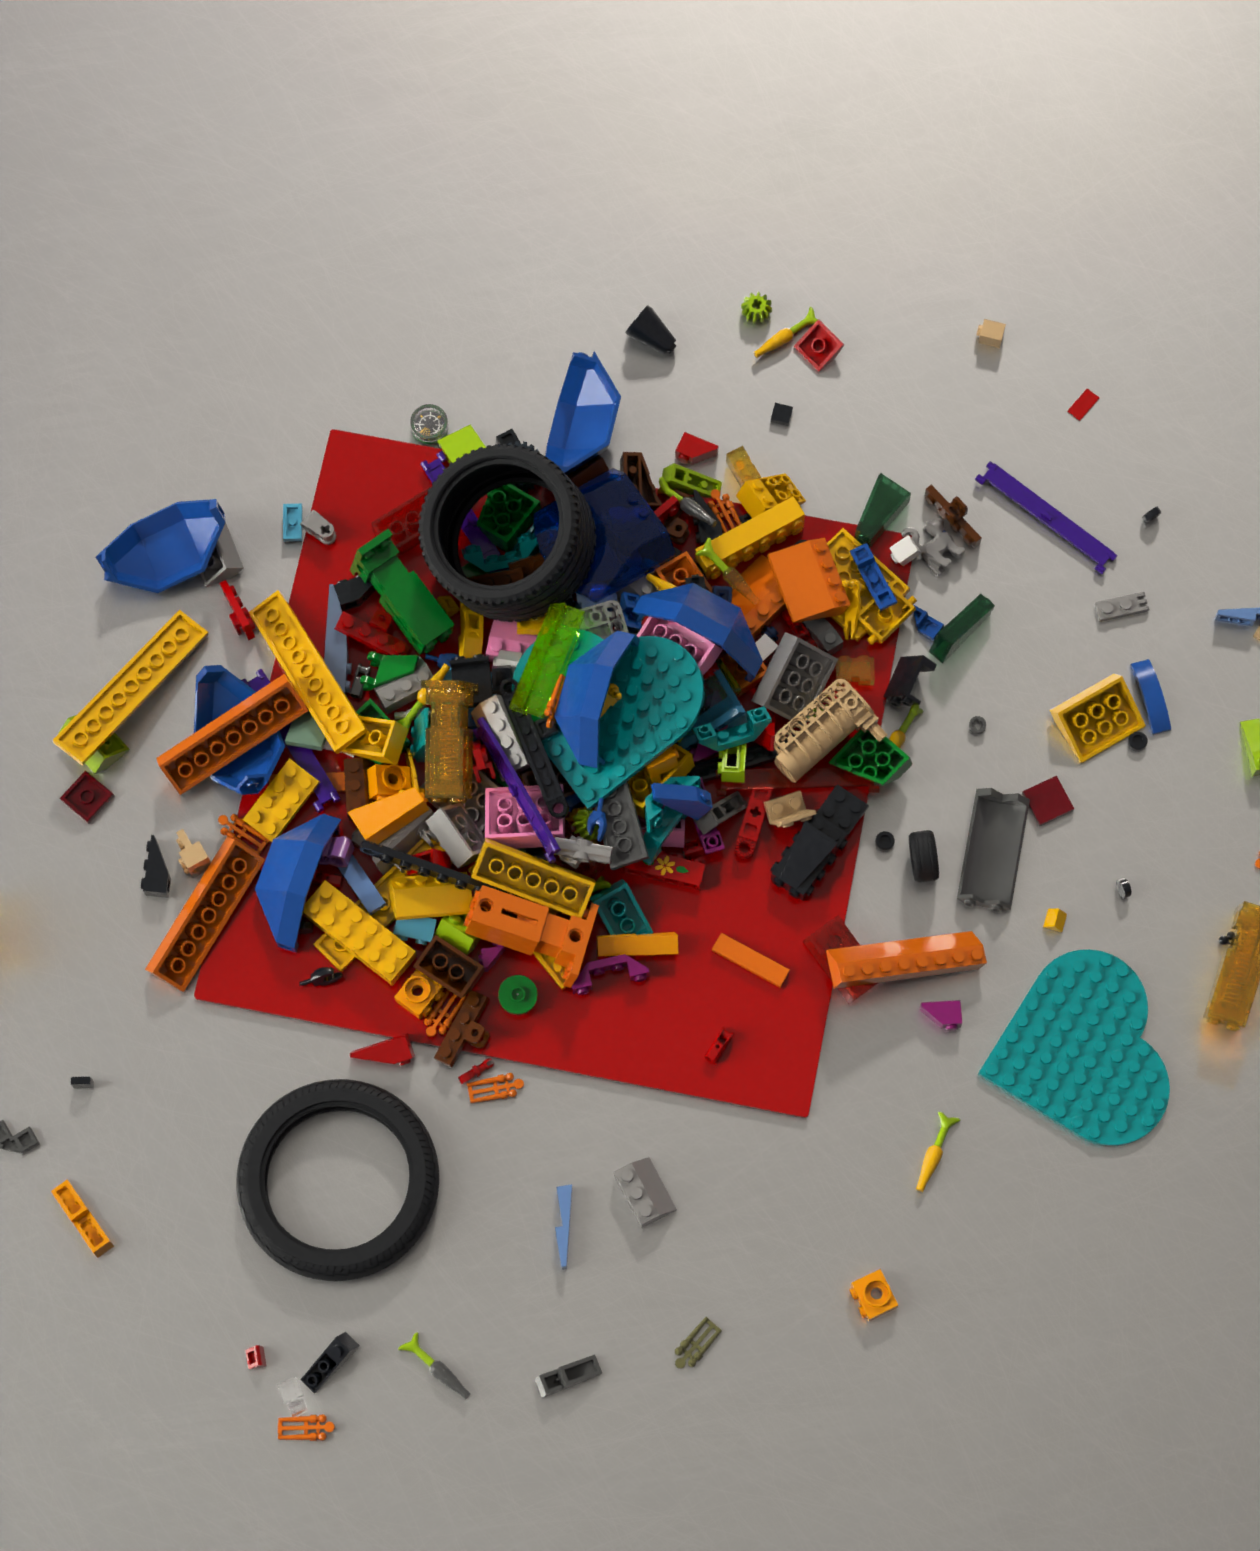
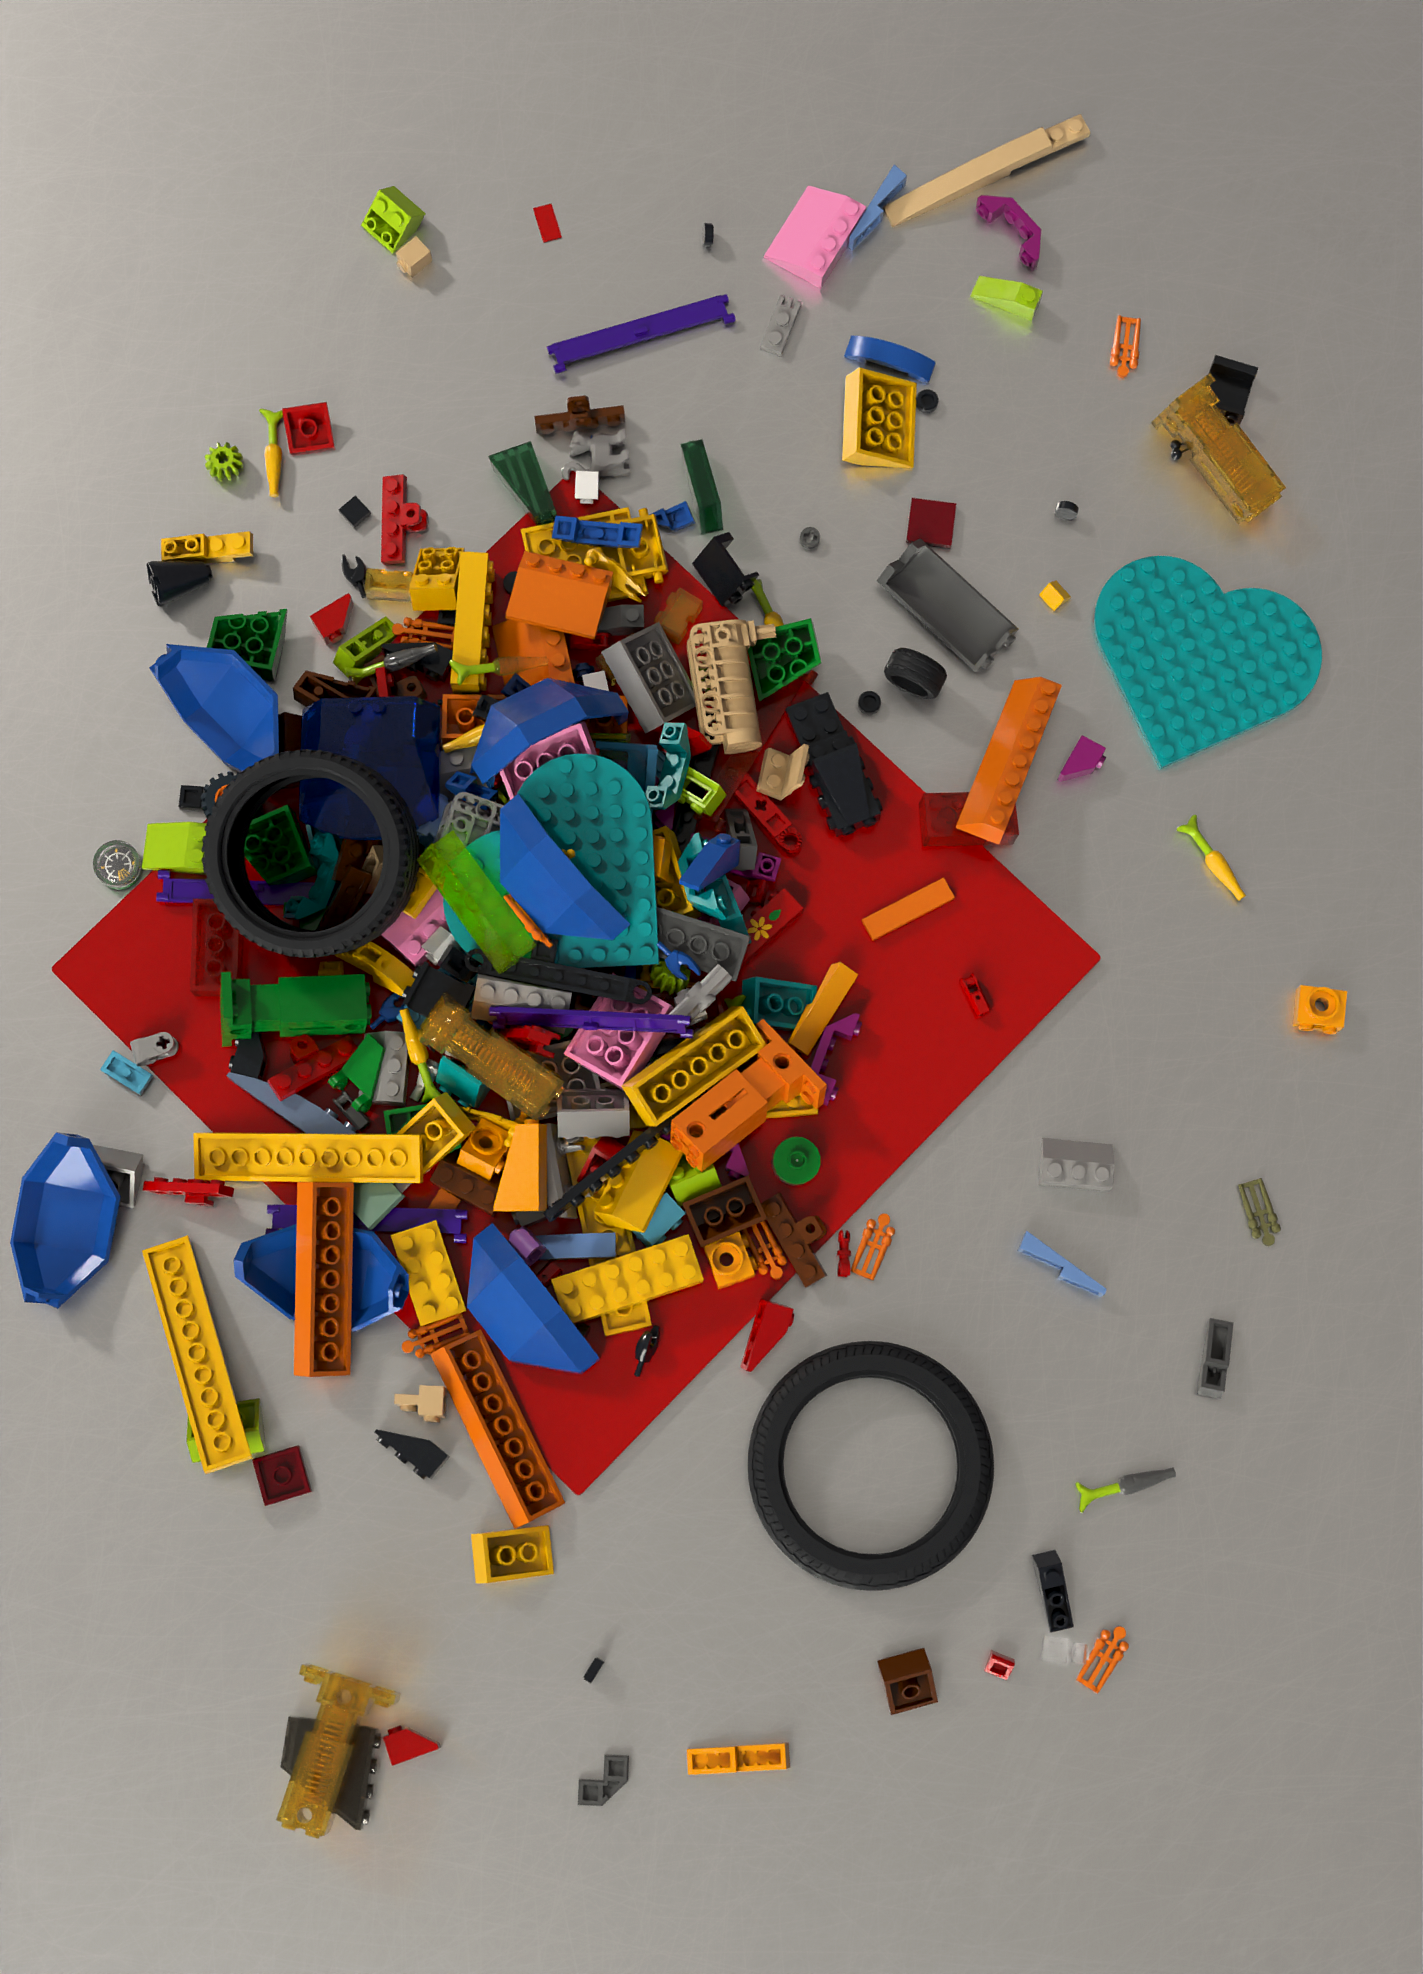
camera: 60 degrees left, 5 degrees up
none -> yellow slope [161,531,253,563]
none -> green wedge [207,609,287,681]
none -> black hand [341,554,367,598]
none -> lime slope [361,186,426,253]
none -> red plate [381,474,428,565]
none -> yellow slope [471,1525,554,1583]
none -> bright pink slope [764,186,866,289]
none -> reddish brown slope [877,1648,938,1715]

